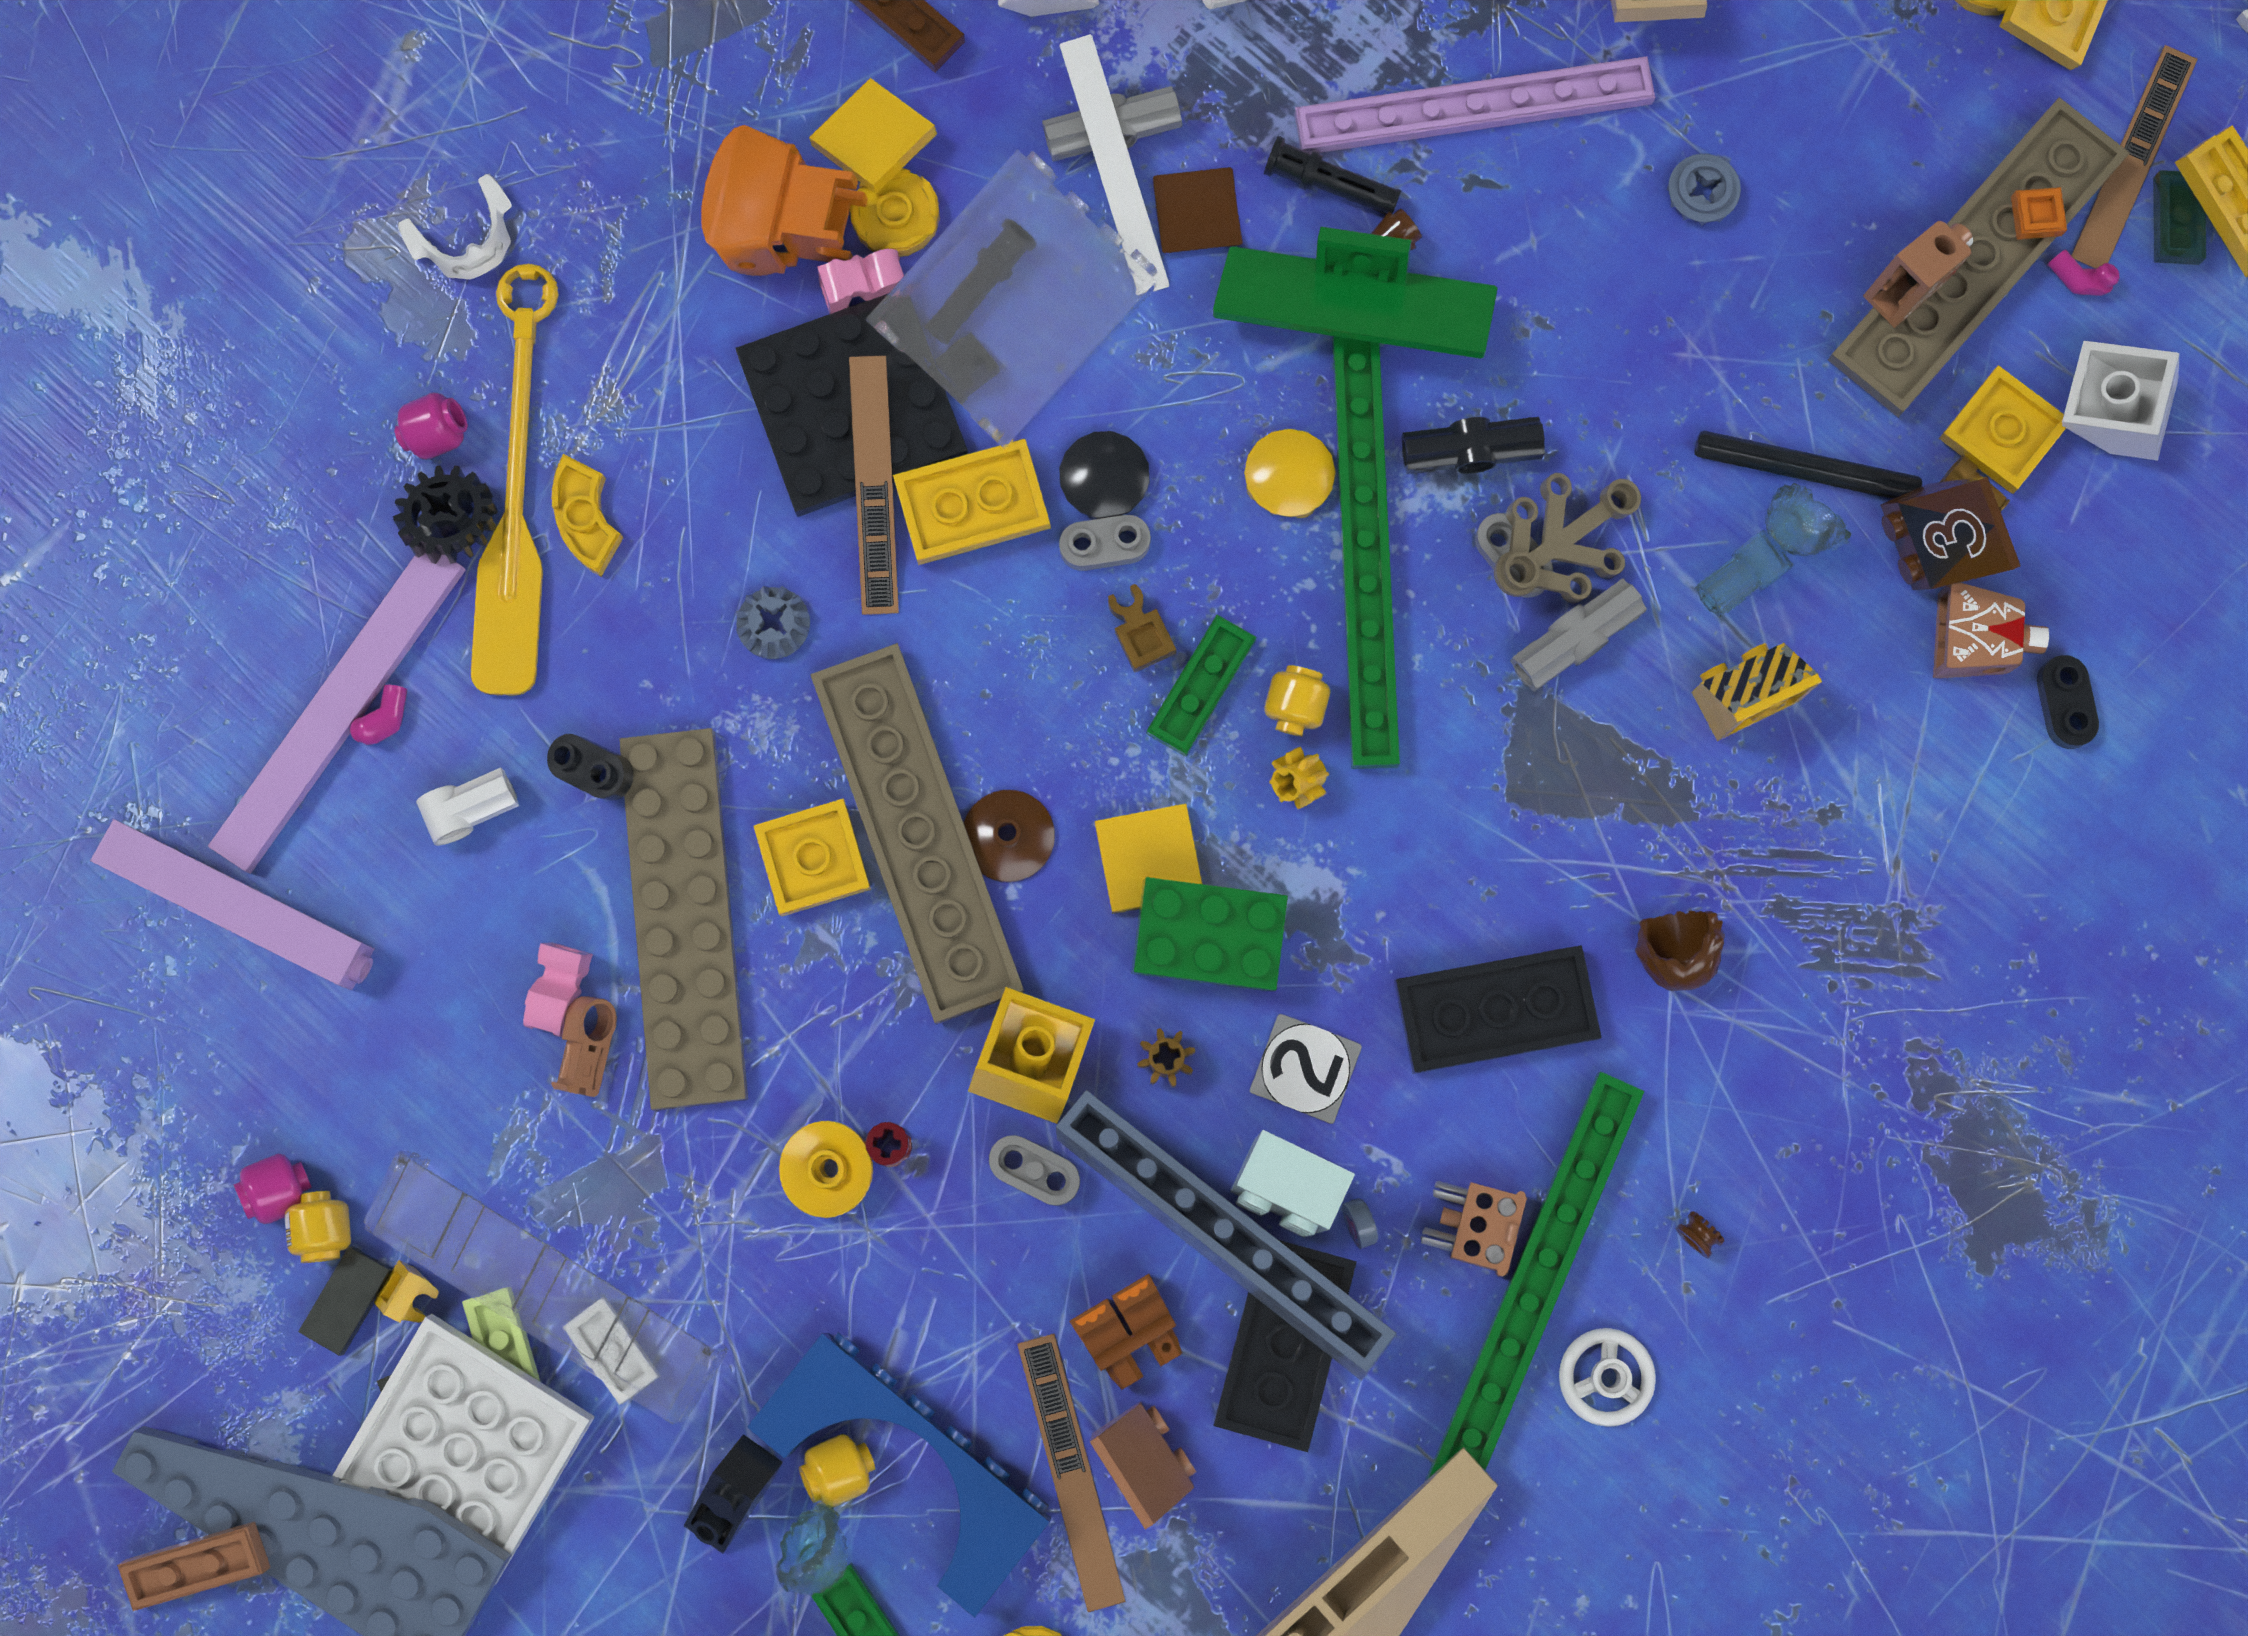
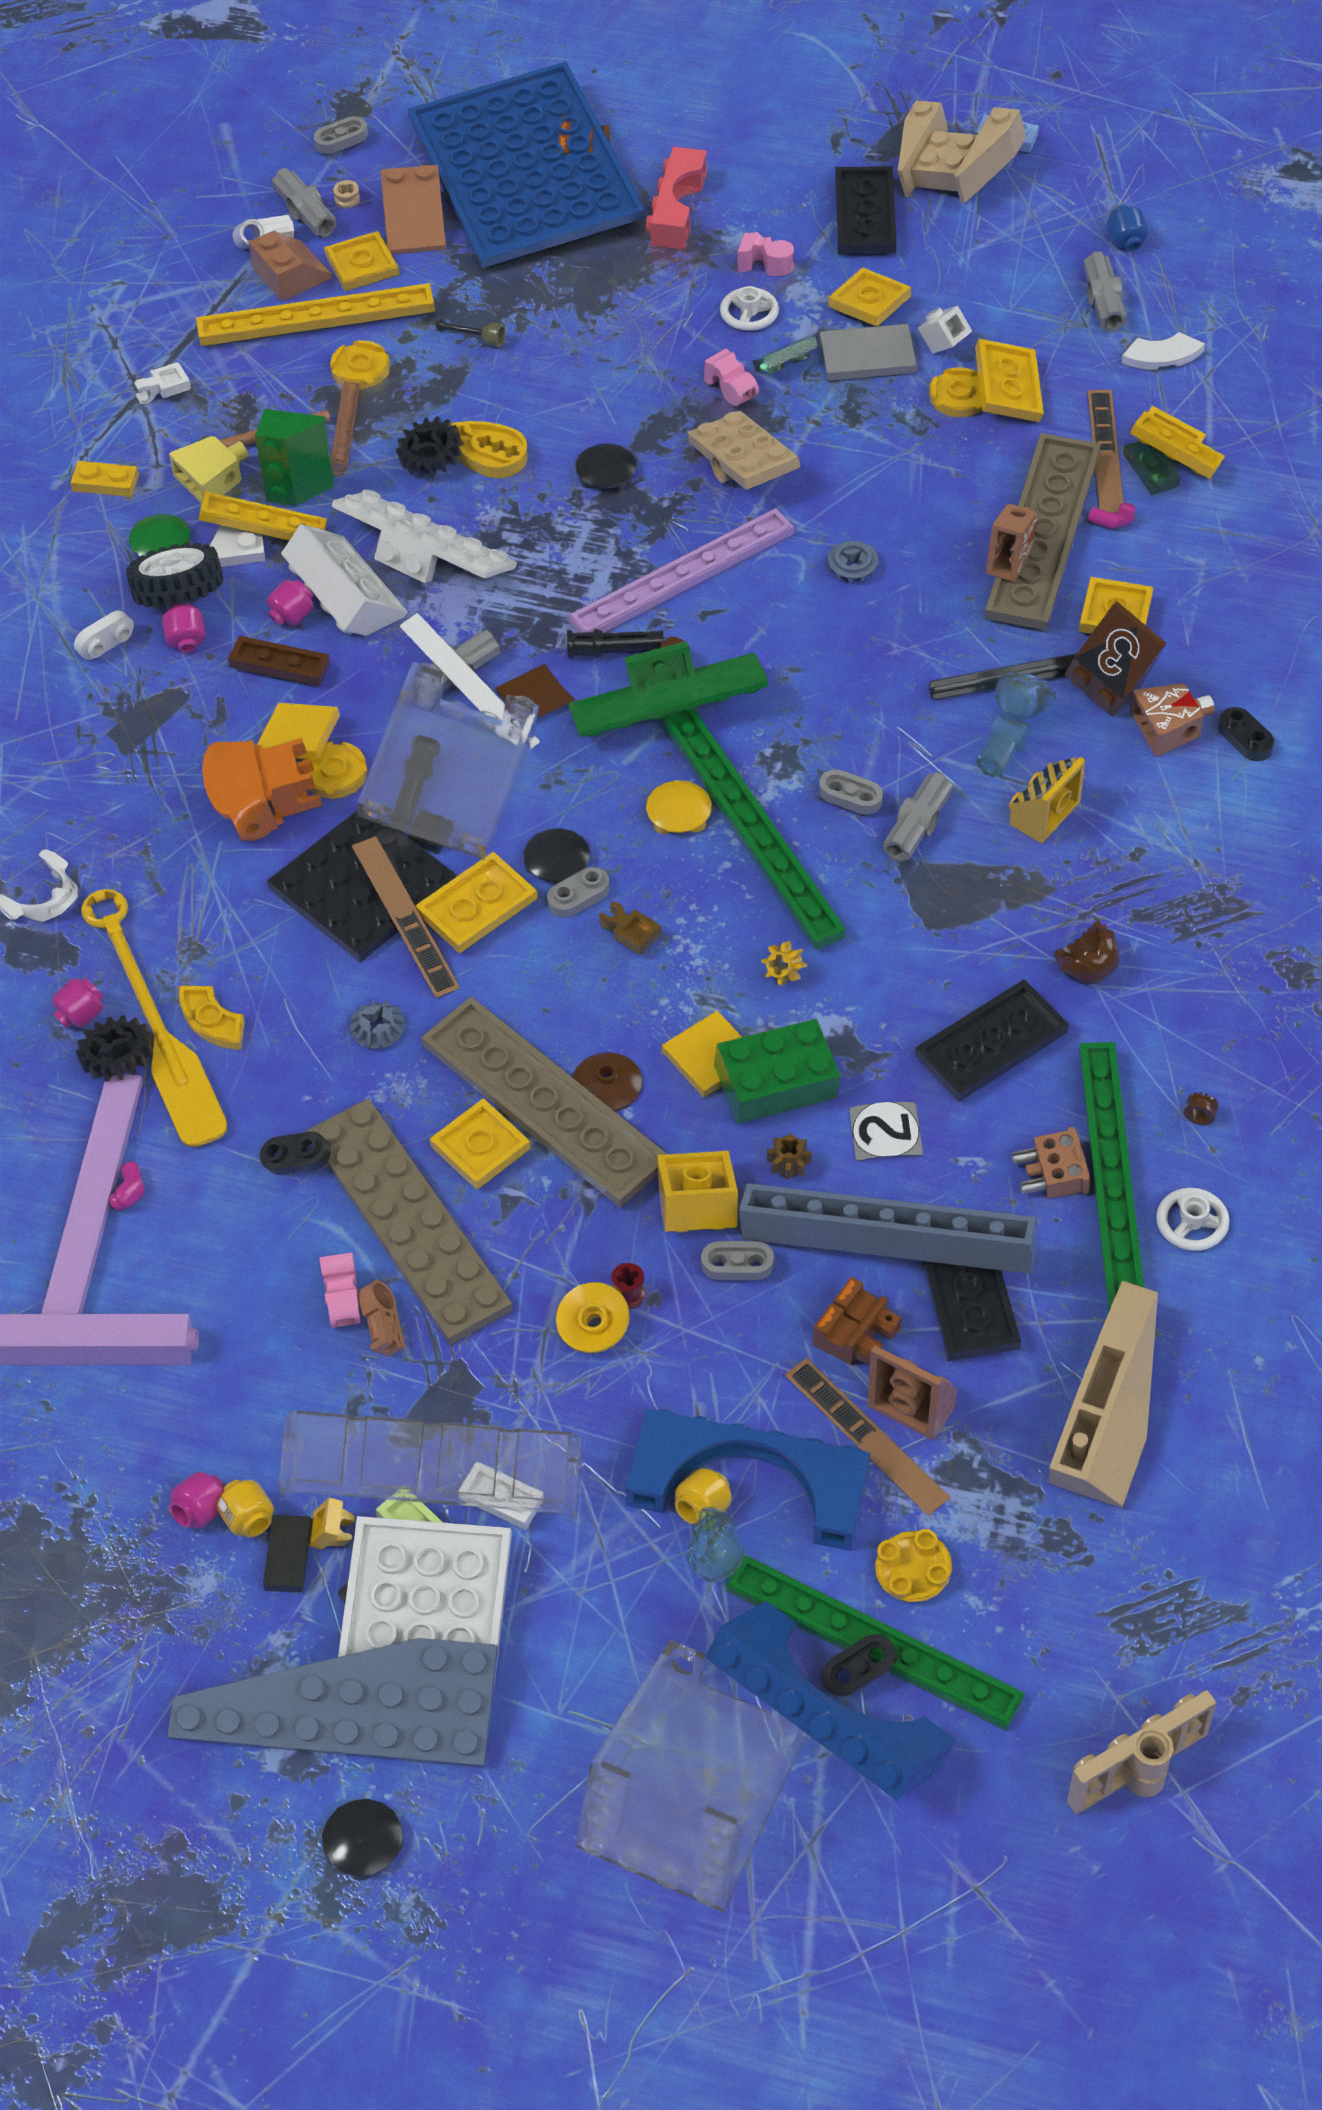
camera: 25 degrees left, 25 degrees down
nougat tile [117,1521,271,1611] -> none
white piece [416,768,519,846] -> none
black slope [684,1434,783,1554] -> none
bright pink leg [817,249,909,314] -> none
green tile [1146,615,1257,757] -> none
light aqua brick [1230,1130,1355,1238] -> none
yellow head [1264,665,1330,737] -> none
sand blue tile [1342,1198,1378,1249] -> none
black piece [1401,417,1545,474] -> none
dark tan plant [1494,473,1641,603] -> none
orange tile [2011,187,2067,240] -> none
white slope [2062,341,2180,460] -> none

